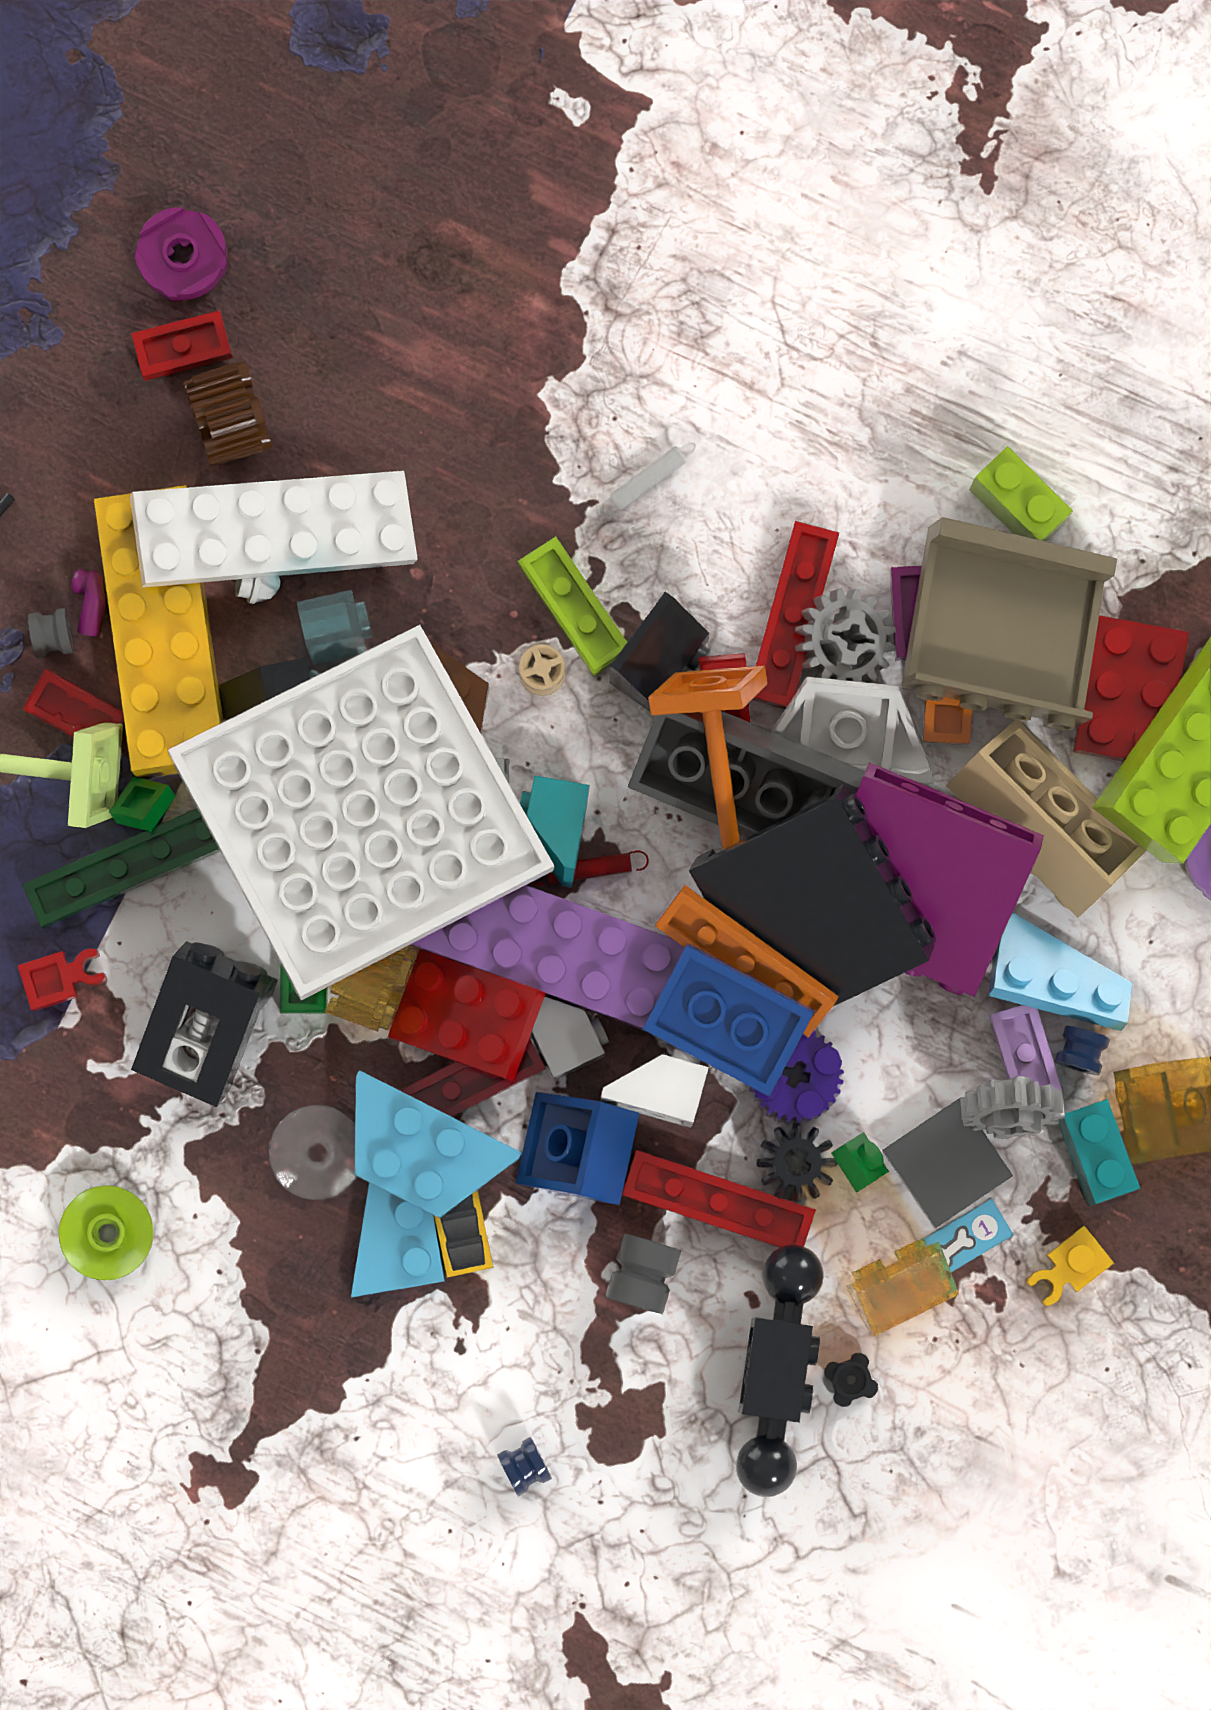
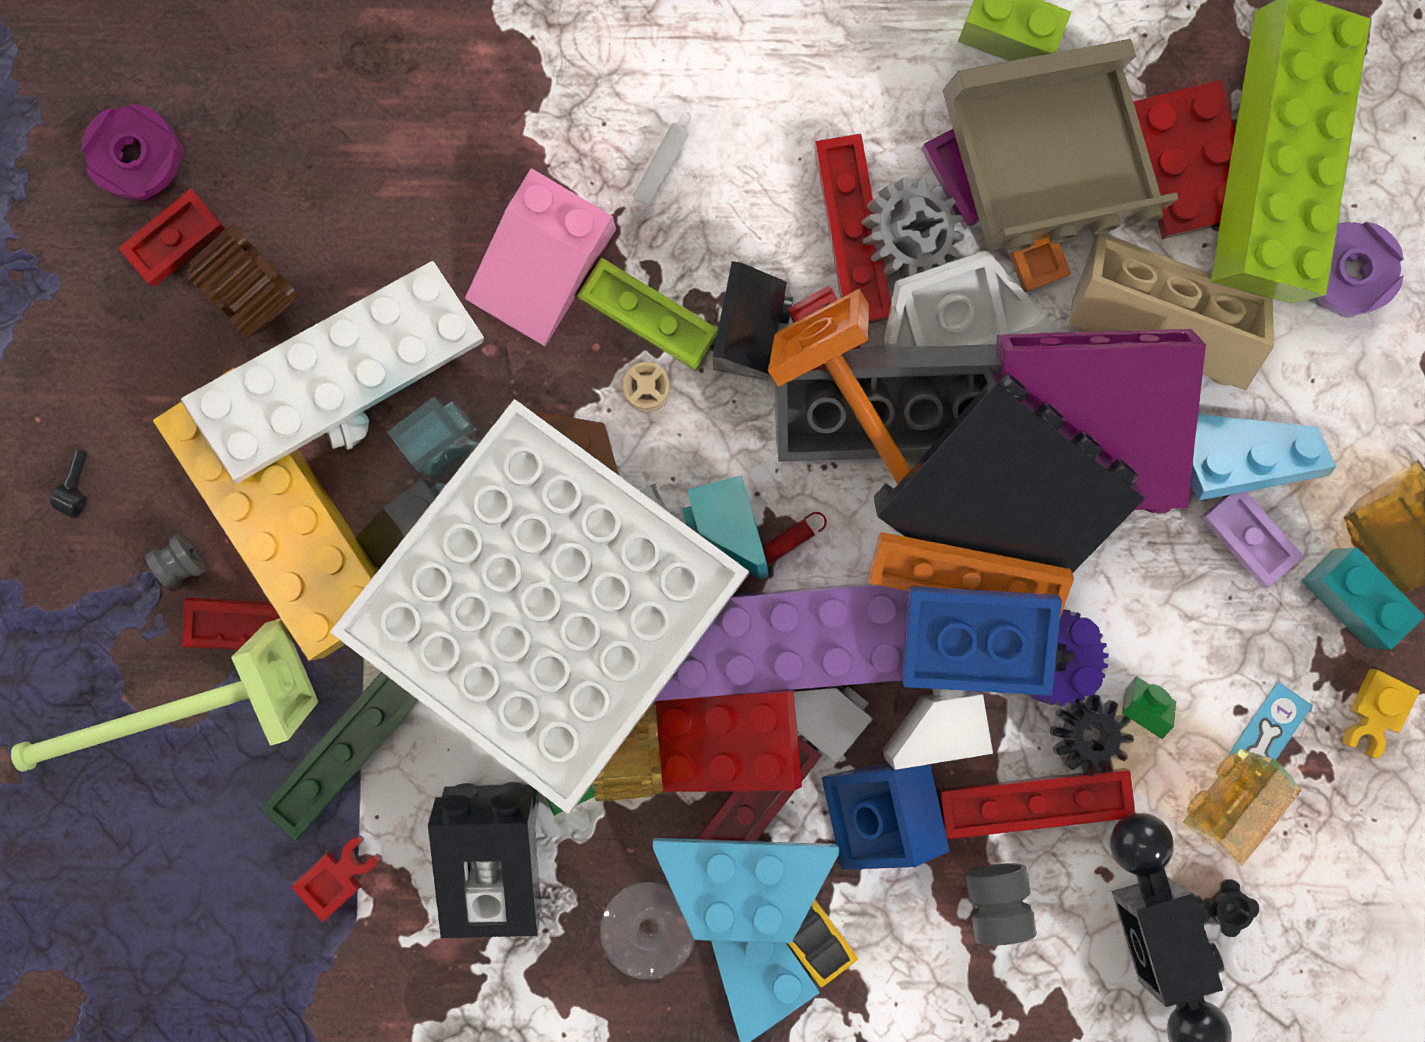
camera: 20 degrees left, 5 degrees up
magenta arm [71,569,106,637] -> none
green plate [109,777,176,832] -> none
dark grey tile [882,1098,1013,1229] -> none
light grey gear [960,1076,1065,1139] -> none
dark blue wheel [1055,1026,1110,1076] -> none
none -> bright pink slope [465,168,616,347]

